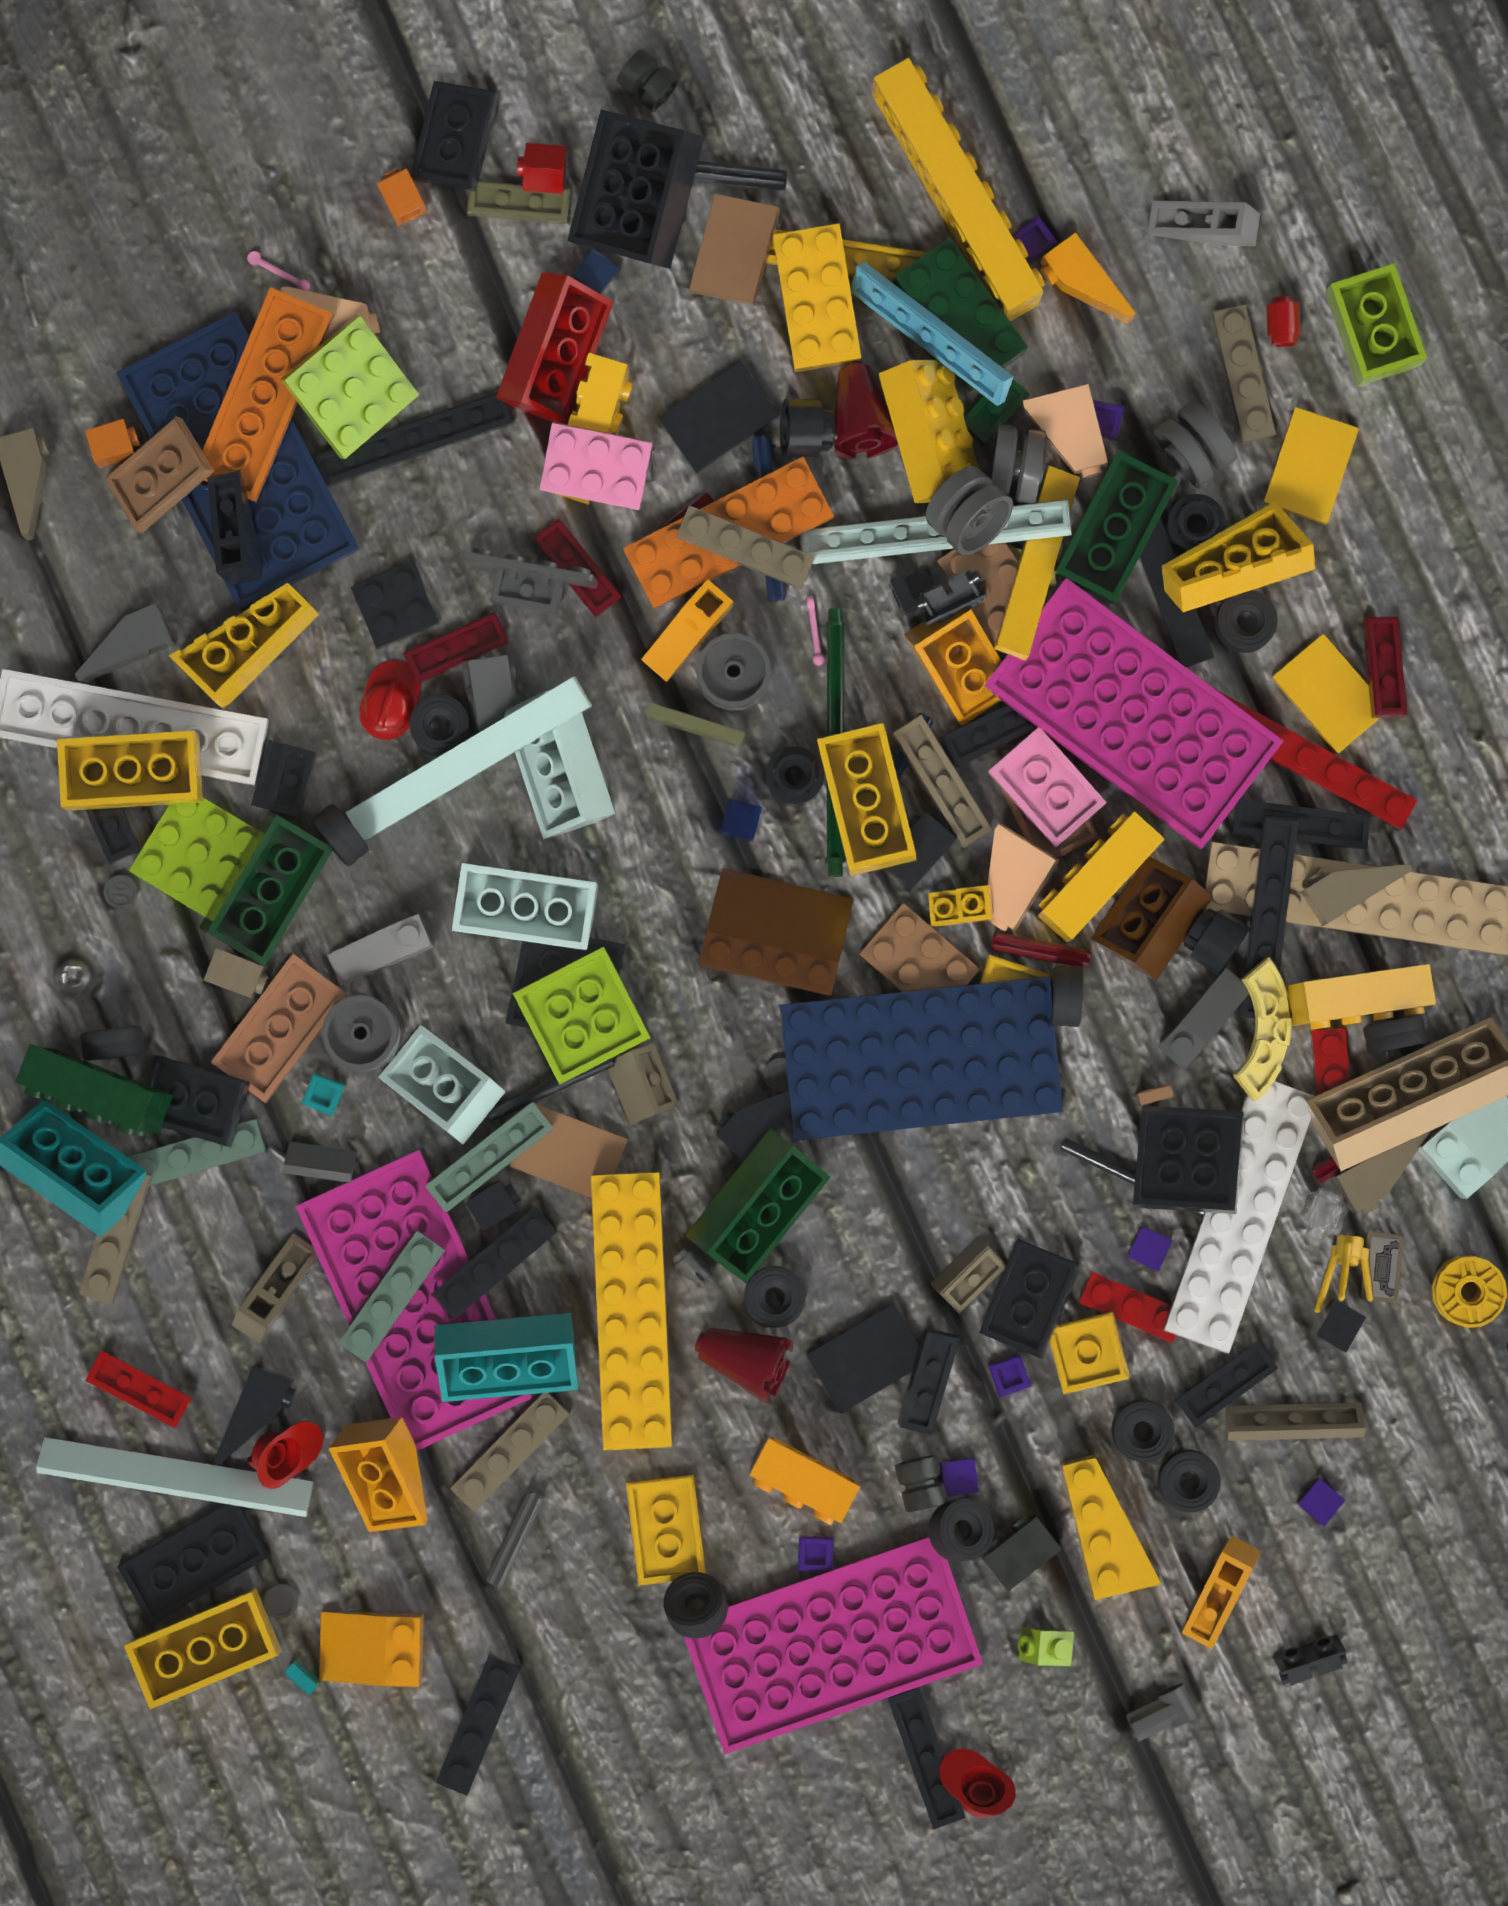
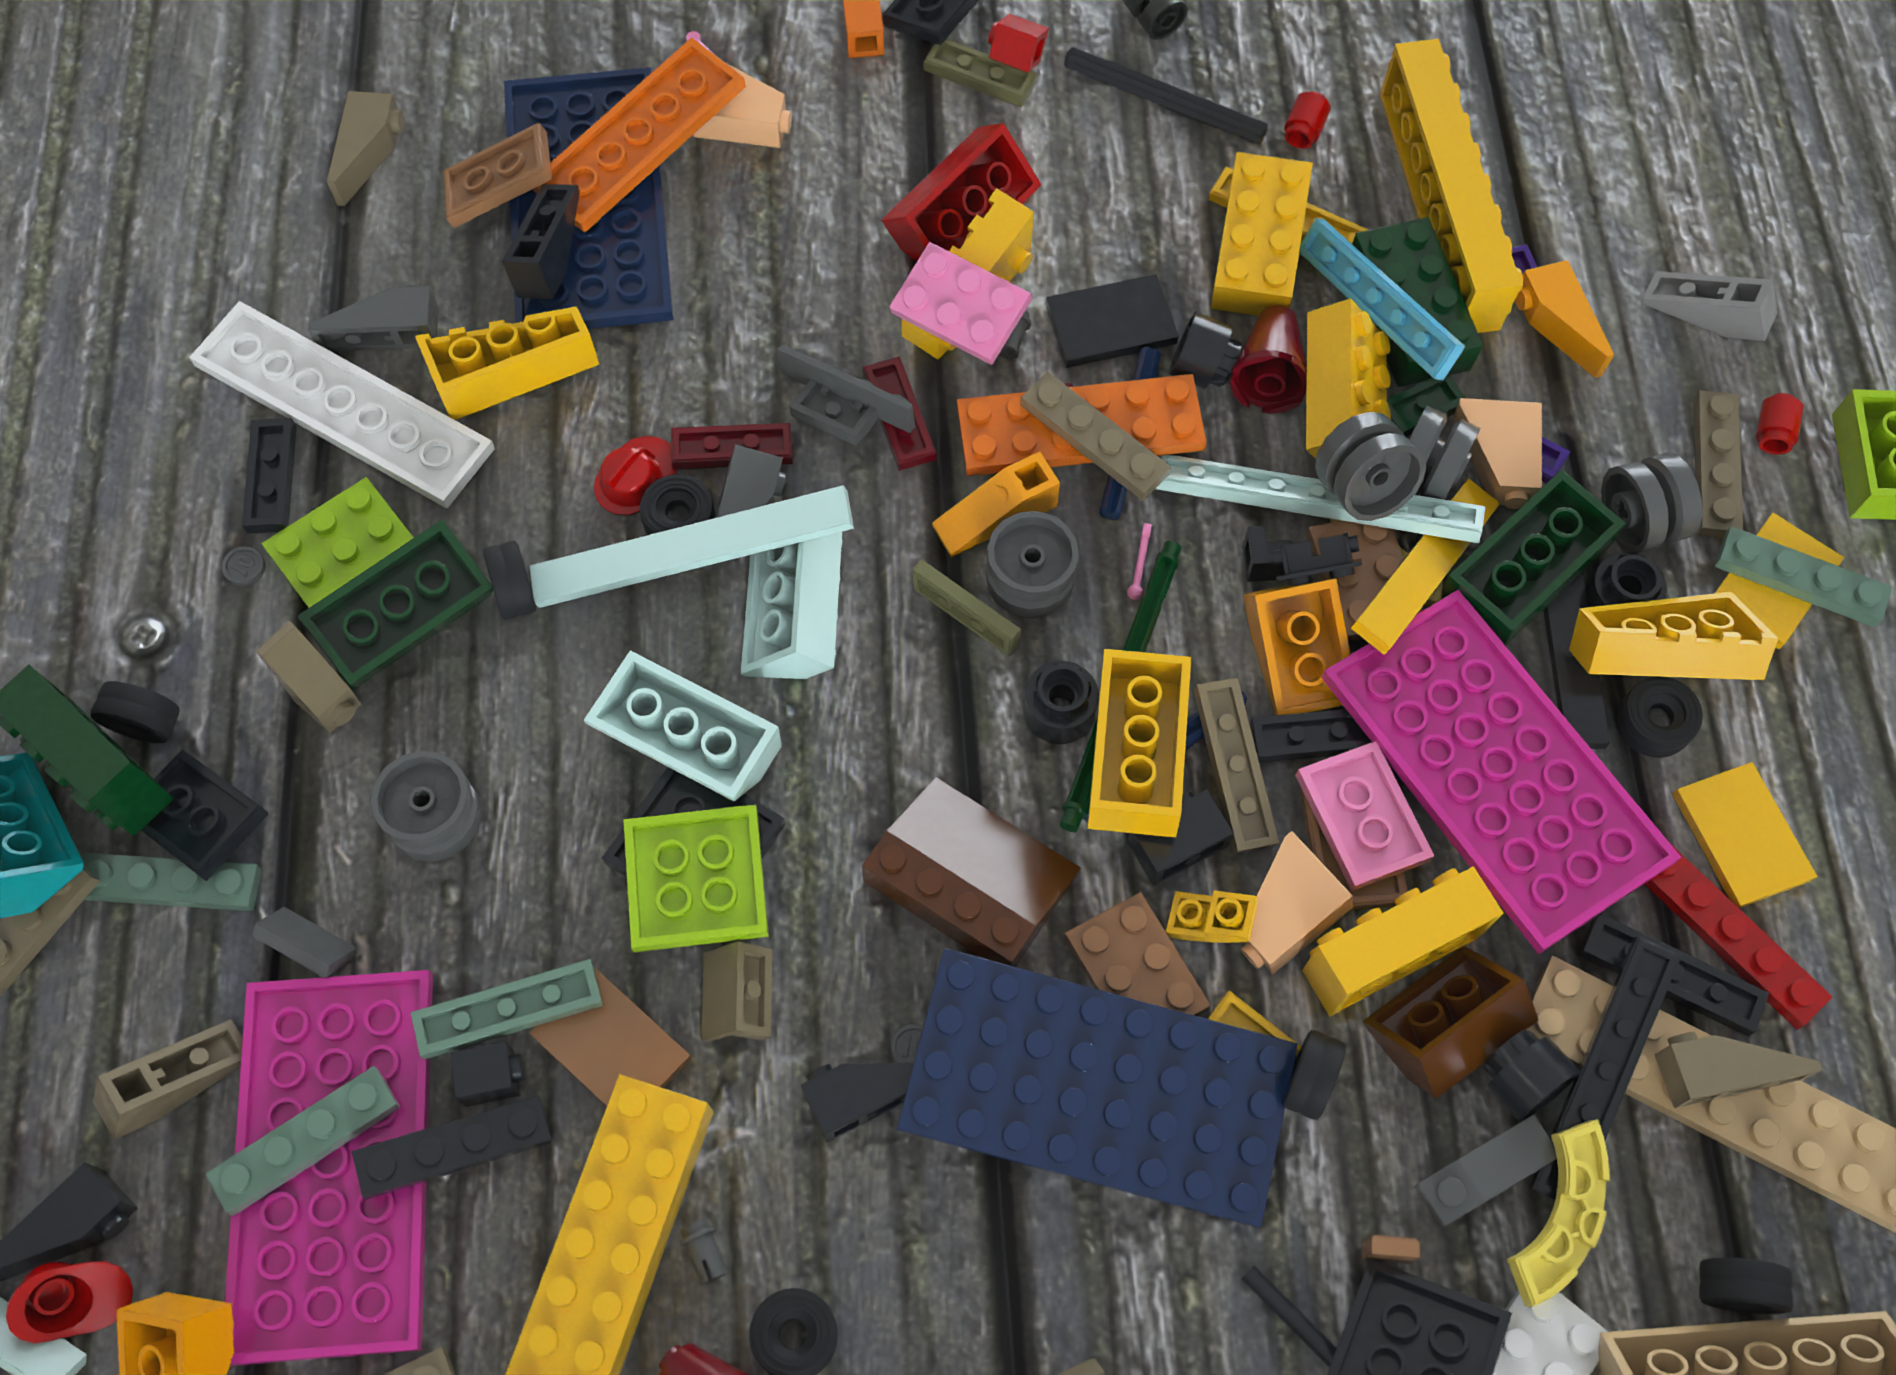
camera: 20 degrees right, 20 degrees down
yellow brick [57,731,203,811] -> none
orange brick [85,419,141,468] -> none
nougat plate [211,954,348,1103] -> none
black plate [251,740,318,819] -> none
lime plate [280,315,419,459] -> none
teal tile [301,1073,346,1117] -> none
black tile [312,392,514,487] -> none
light grey slope [327,914,434,986] -> none
black plate [351,561,439,650] -> none
light aqua slope [378,1025,505,1144] -> none
teal slope [434,1313,579,1402] -> none
black bar [488,1058,615,1121] -> none
black slope [567,109,705,269] -> none
dark blue tile [573,248,620,294] -> none
dark green brick [685,1128,831,1283] -> none
medium nougat tile [689,194,780,306] -> none
clear blue brick [721,798,762,843] -> none
dark red axle [991,932,1091,968] -> none
yellow wedge [1285,964,1436,1030] -> none
red plate [1310,1028,1350,1096] -> none
dark red tile [1362,616,1408,718] -> none
none -> red brick [1284,91,1331,149]
none -> sand green plate [1714,526,1892,628]

